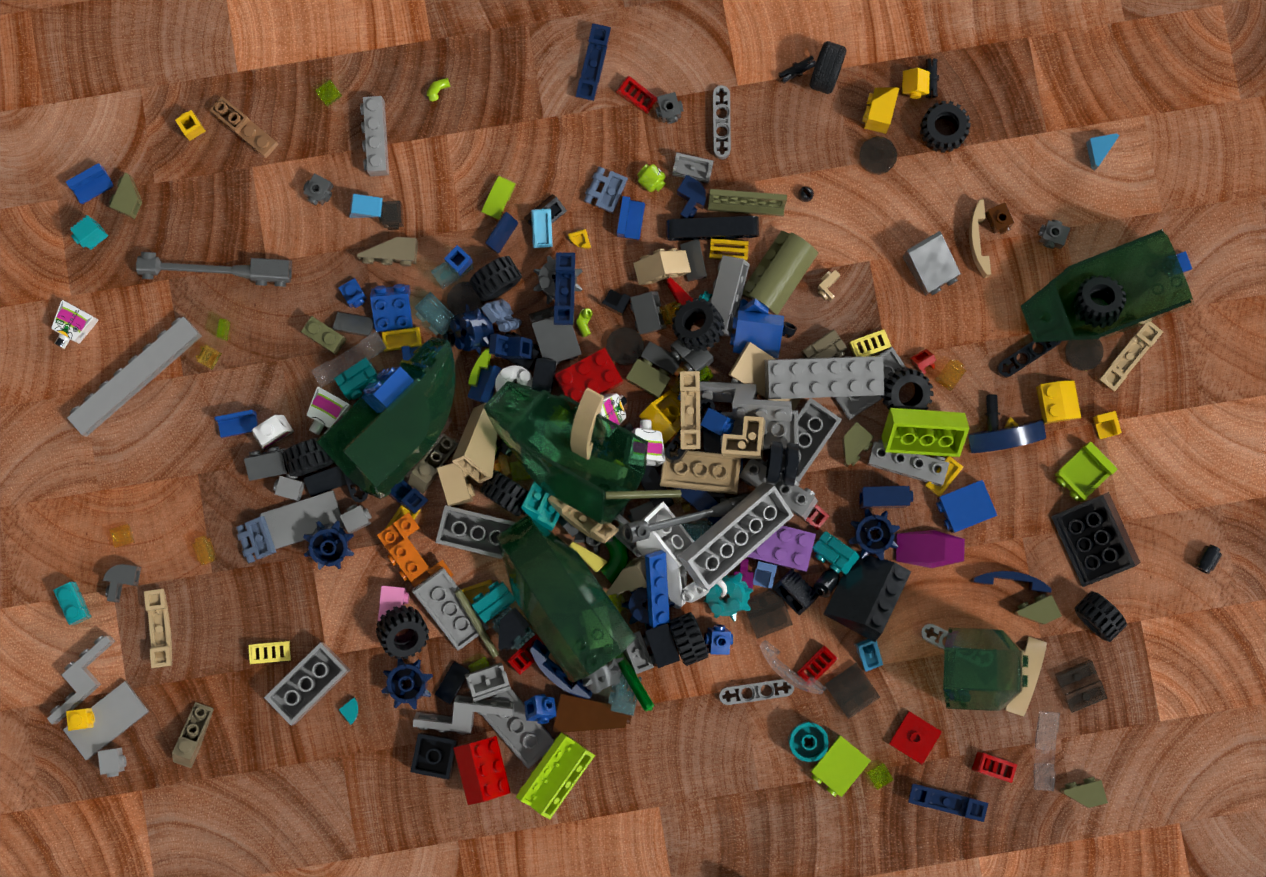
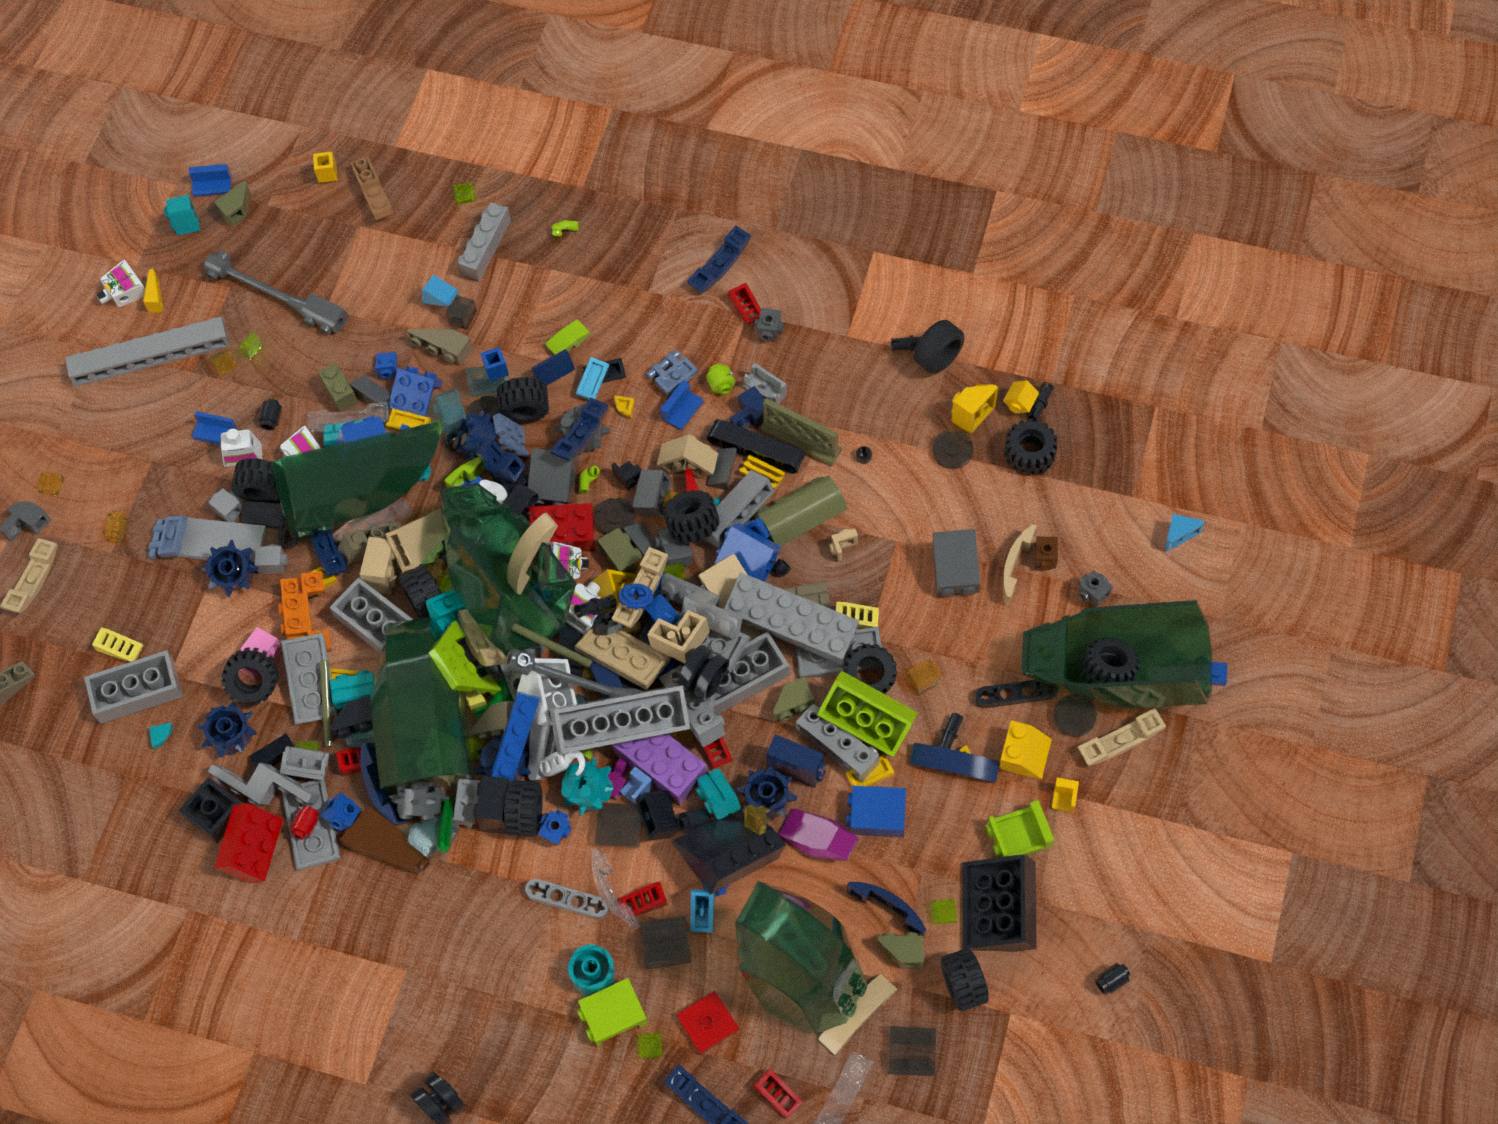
camera: 25 degrees right, 20 degrees down
dark grey brick [244,446,288,481] -> none
dark grey brick [303,173,334,206] -> none
lime brick [516,732,595,819] -> none
light grey beam [713,85,731,160] -> none
red tile [910,349,937,374] -> none
none -> yellow slope [143,269,163,313]
none -> black brick [258,399,282,430]
none -> red brick [290,806,319,840]
none -> lime wing [429,620,501,695]
none -> black pin [574,595,617,618]
none -> blue gear [619,583,653,611]
none -> clear yellow tile [744,804,770,835]
none -> clear neon green tile [932,899,957,925]

